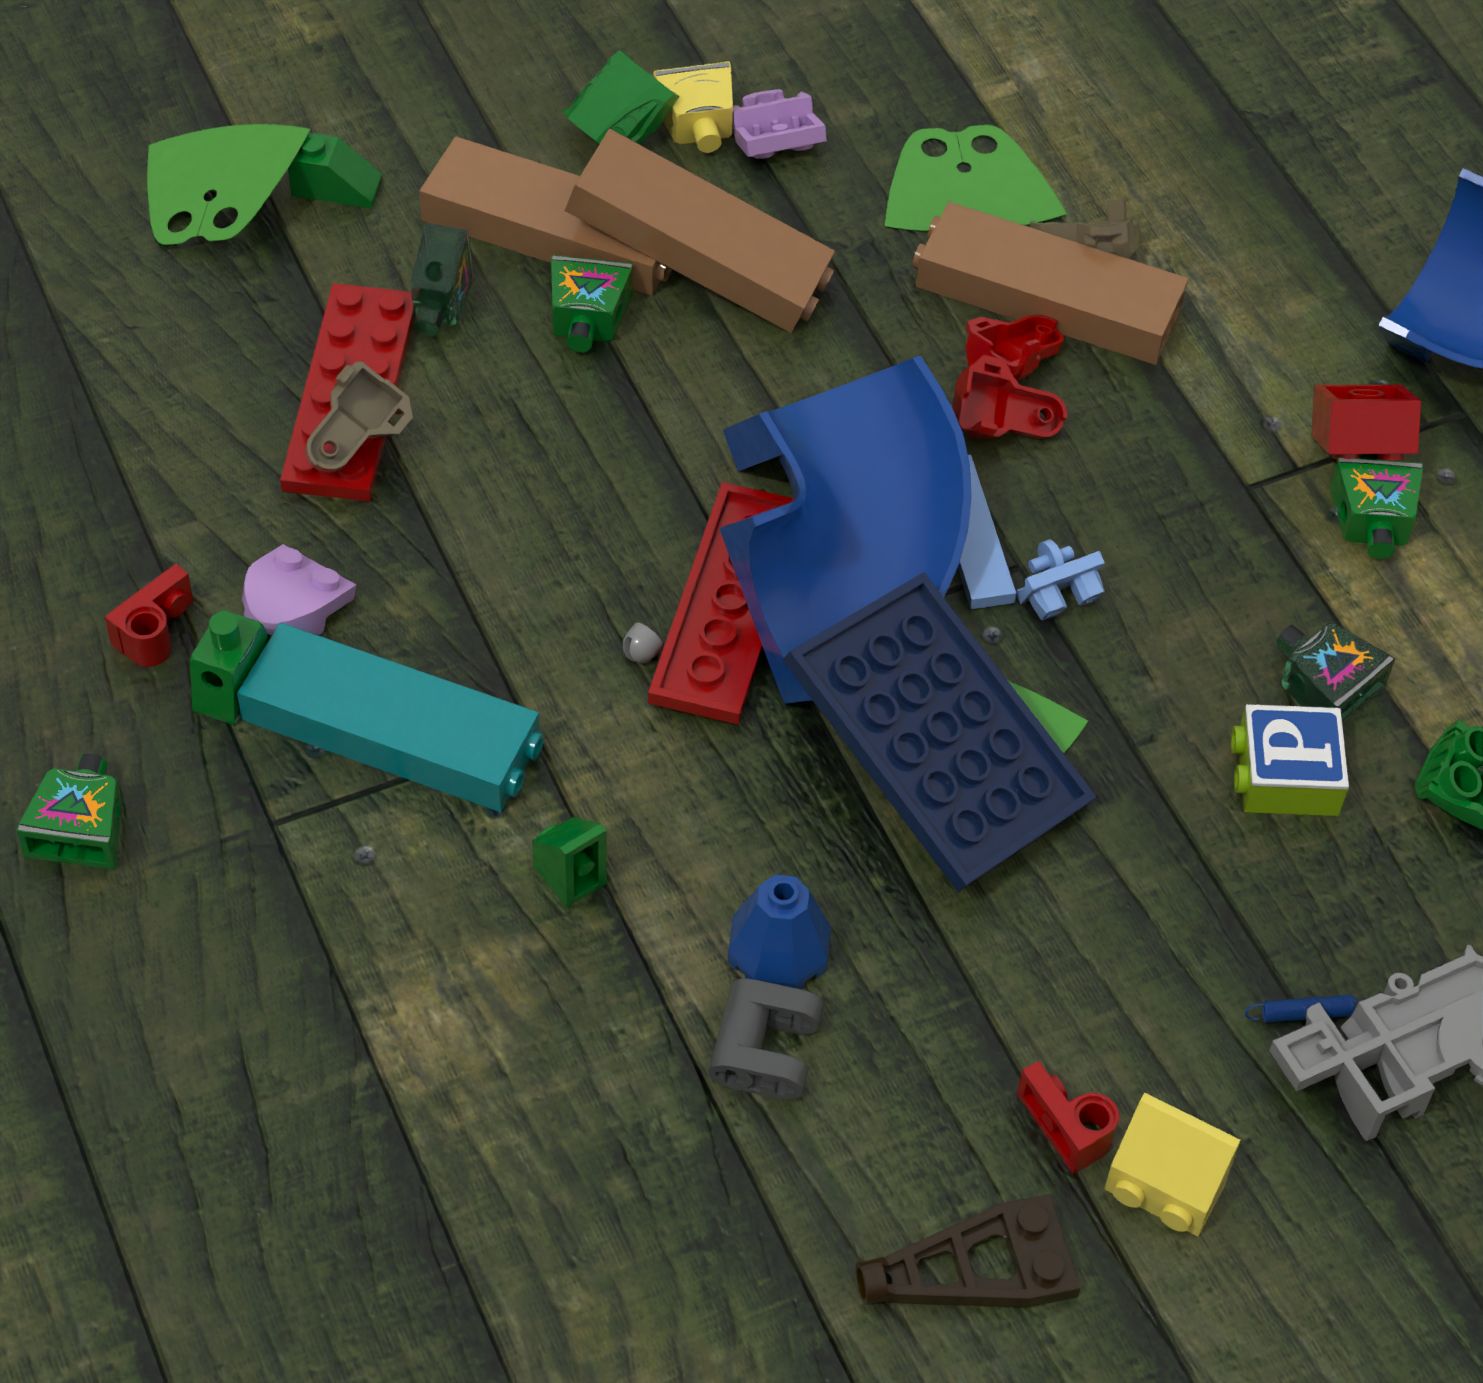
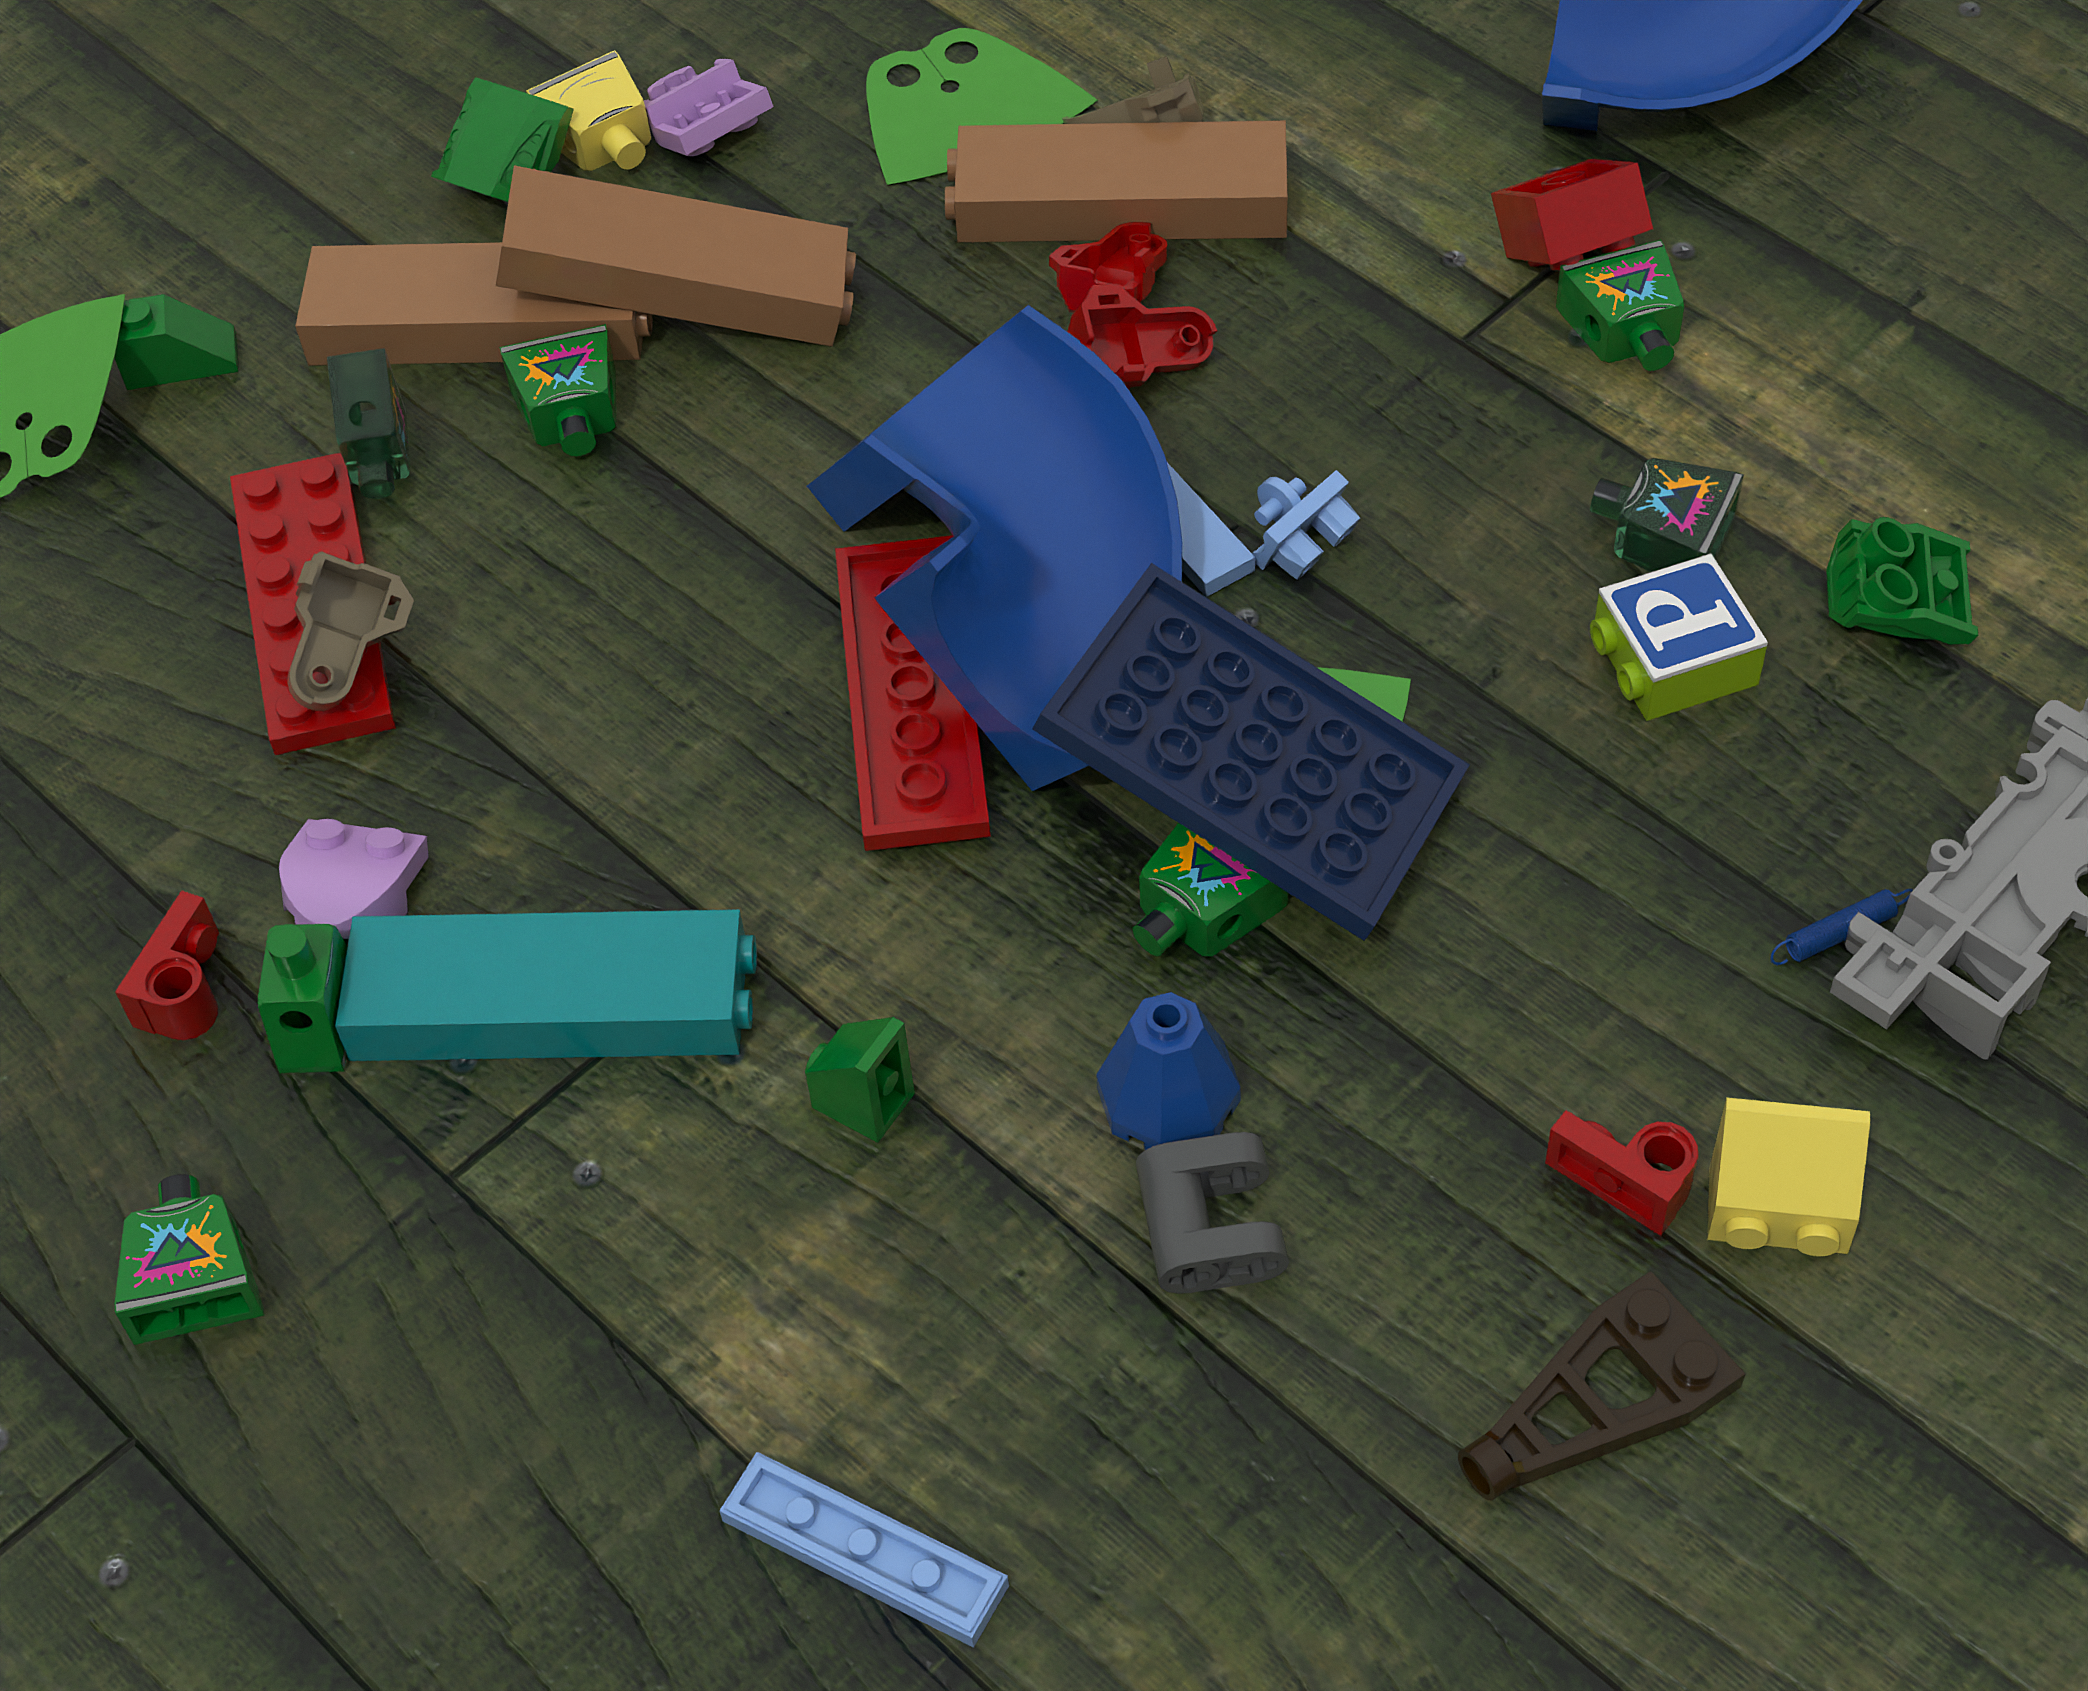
camera: 15 degrees left, 0 degrees up
light grey hinge [622,623,664,663] -> none
none -> light blue tile [720,1452,1009,1648]
none -> green torso [1133,823,1288,957]

